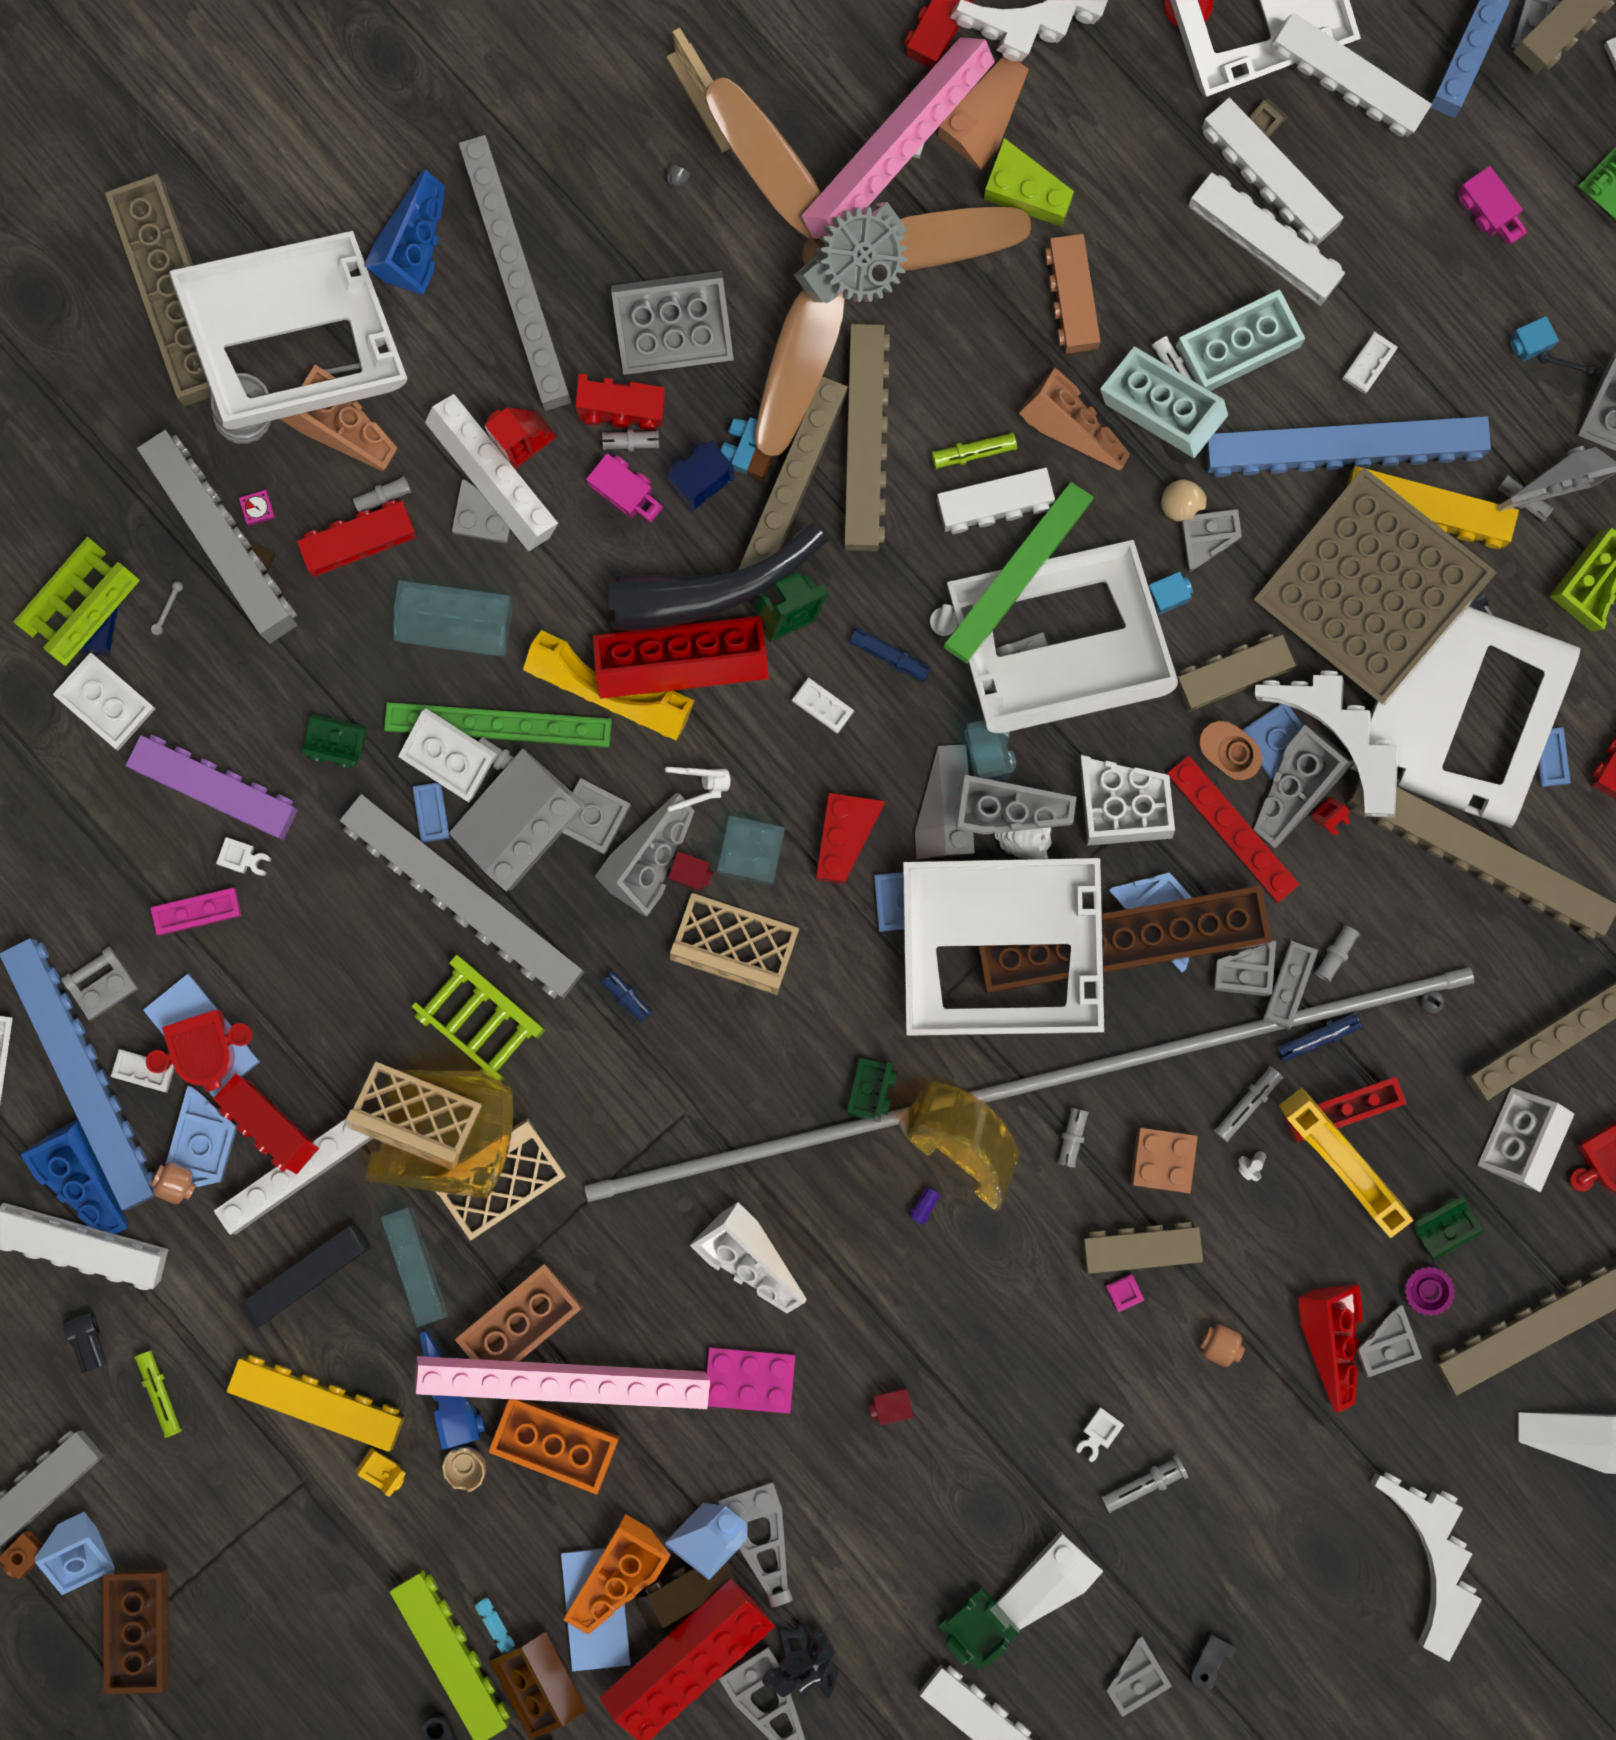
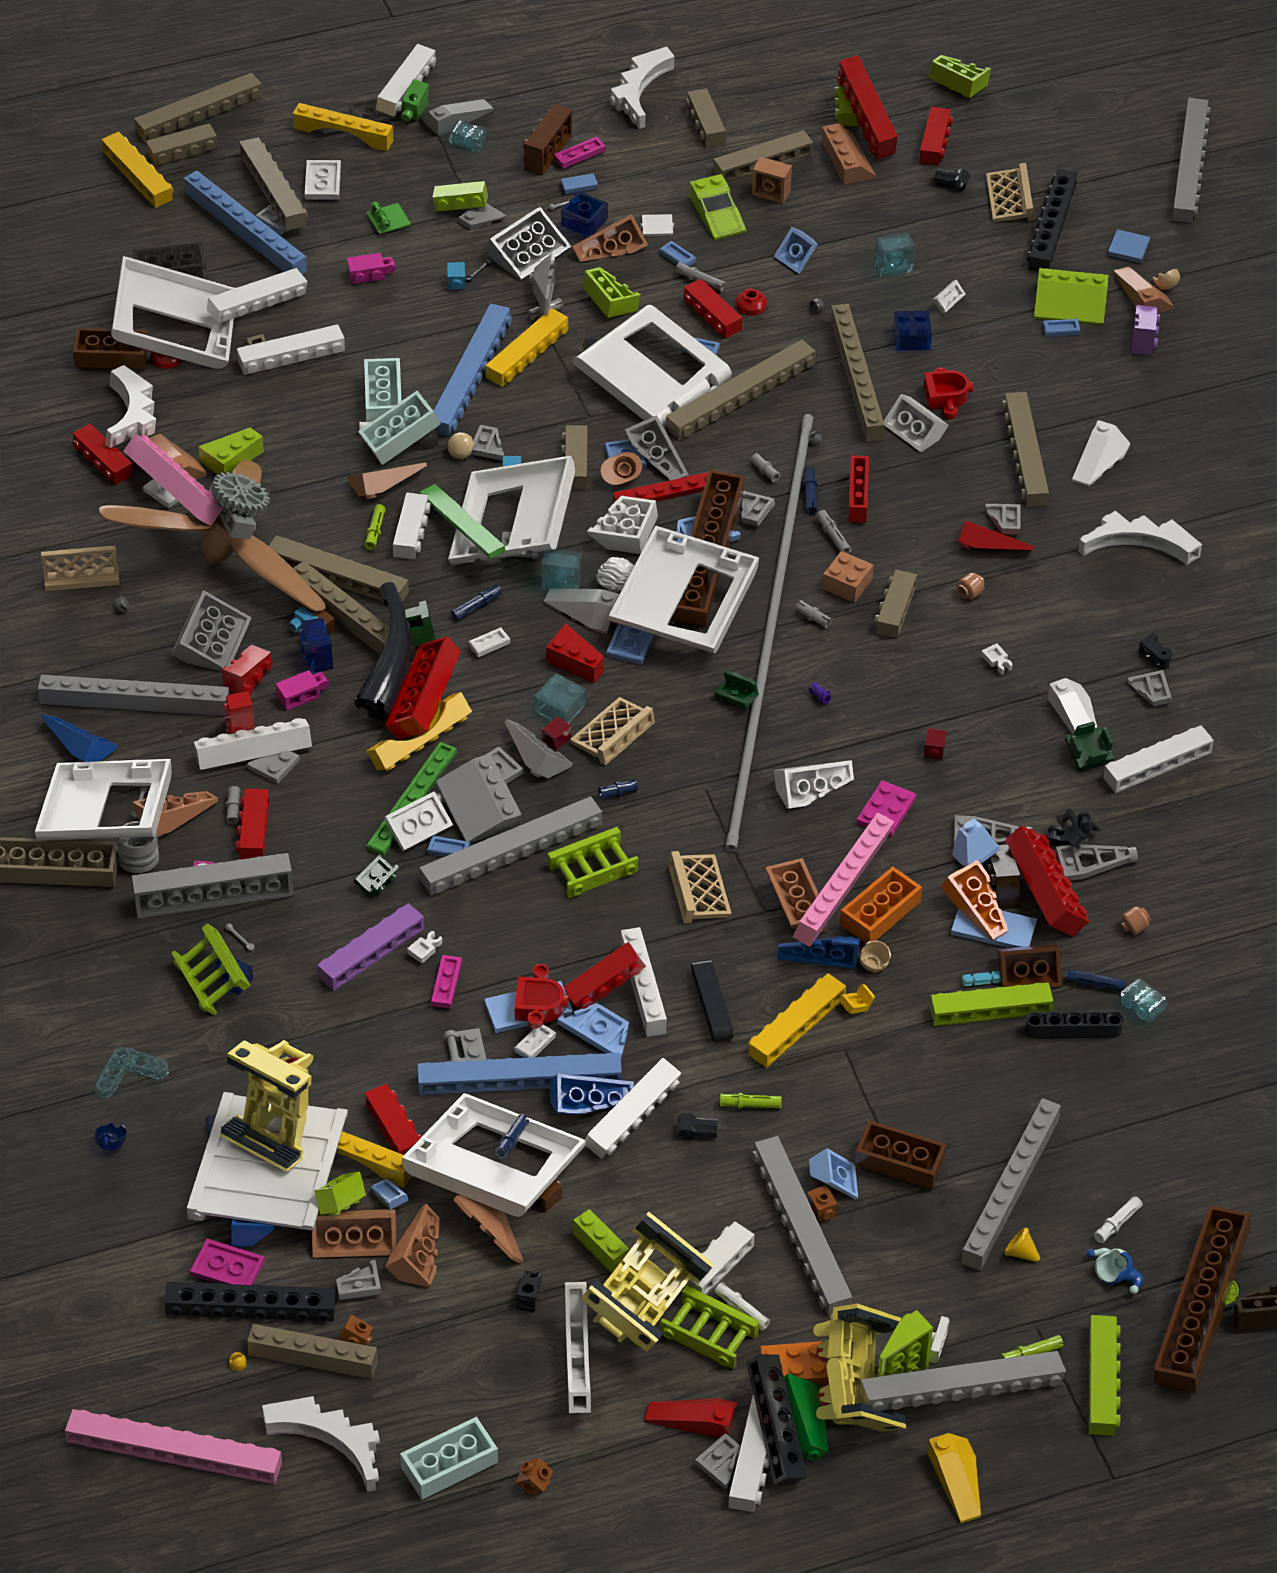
camera: 70 degrees left, 35 degrees down
white plate [53,652,156,750] -> none
nougat head [150,1162,196,1205] -> none
tan fence [346,1062,482,1171] -> none
clear yellow windscreen [365,1070,513,1199] -> none
clear light blue brick [381,1208,449,1327] -> none
clear light blue slope [394,580,513,657] -> none
light grey pin [602,429,659,452] -> none
white plant [665,767,730,812] -> none
clear yellow windscreen [899,1081,1020,1212] -> none
white plate [930,604,958,636] -> none
light grey wedge [955,775,1076,834] -> none
nougat brick [1045,234,1100,354] -> none
light grey pin [1101,1454,1189,1513] -> none
dark pink tile [1106,1274,1144,1312] -> none
white brick [1188,173,1345,306] -> none
white plate [1238,1151,1266,1181] -> none
dark tan plate [1254,468,1497,706] -> none
white arch [1255,671,1398,817] -> none
light grey tile [1263,941,1318,1030] -> none
yellow arch [1279,1088,1413,1238] -> none
red tile [1311,797,1350,835] -> none
white plate [1342,332,1398,395] -> none
magenta hat [1405,1267,1455,1316] -> none
dark green bracket [1414,1196,1483,1261] -> none

